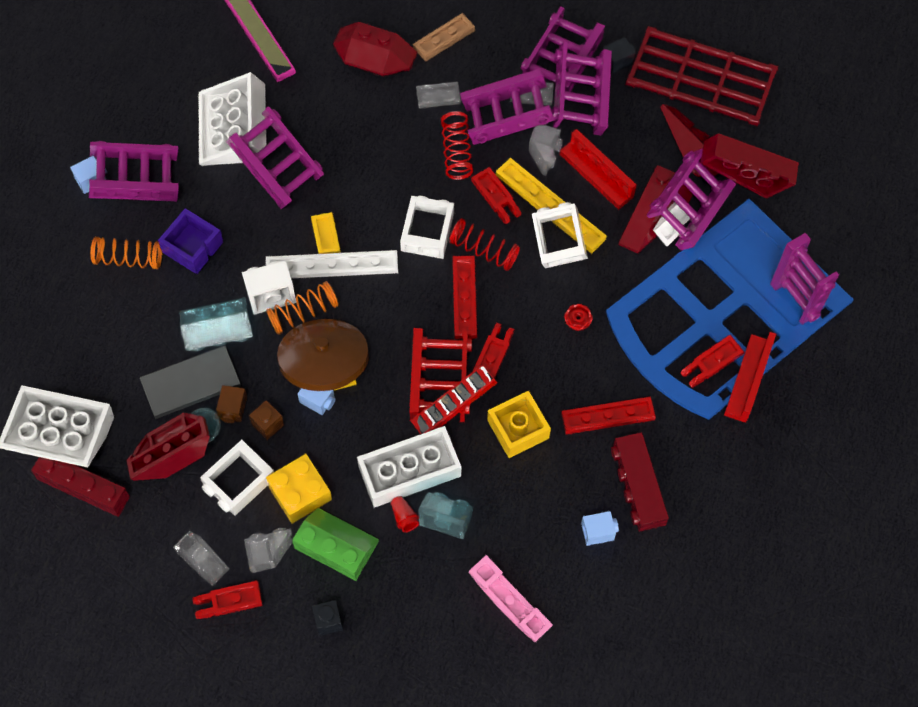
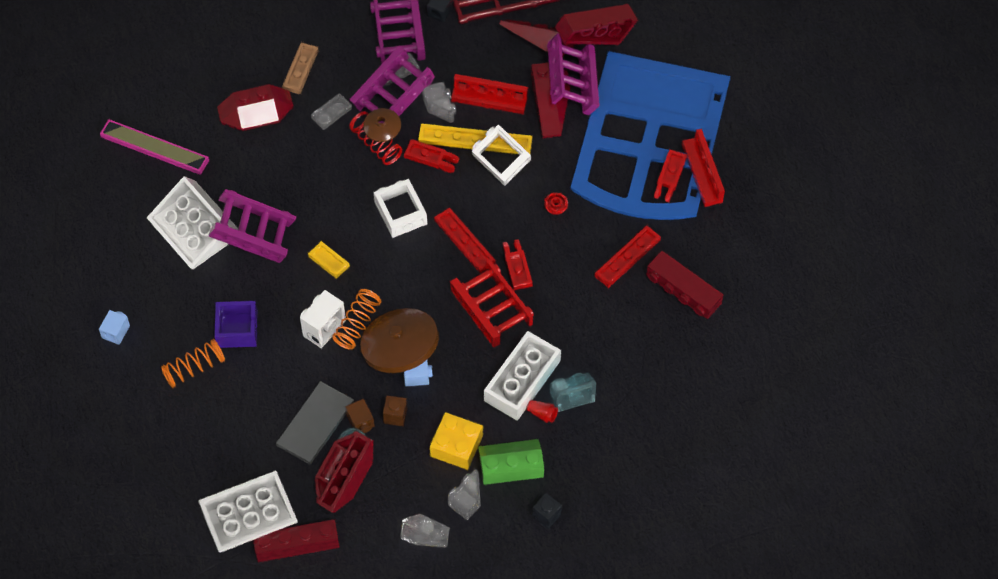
camera: 35 degrees left, 5 degrees down
magenta fence [89,141,178,201] -> none
clear light blue slope [180,298,253,351] -> none
red hinge [193,581,263,619] -> none
white window [200,440,274,515] -> none
white tile [266,250,398,278] -> none
tile [410,364,497,434] -> none
red piece [449,218,520,271] -> none
bright pink slope [469,555,553,642] -> none
yellow brick [487,391,551,458] -> none
magenta fence [552,42,612,136] -> none
light blue brick [581,511,619,546] -> none
white slope [653,202,690,246] -> none
magenta fence [770,233,839,325] -> none
none -> reddish brown dish [363,108,401,142]

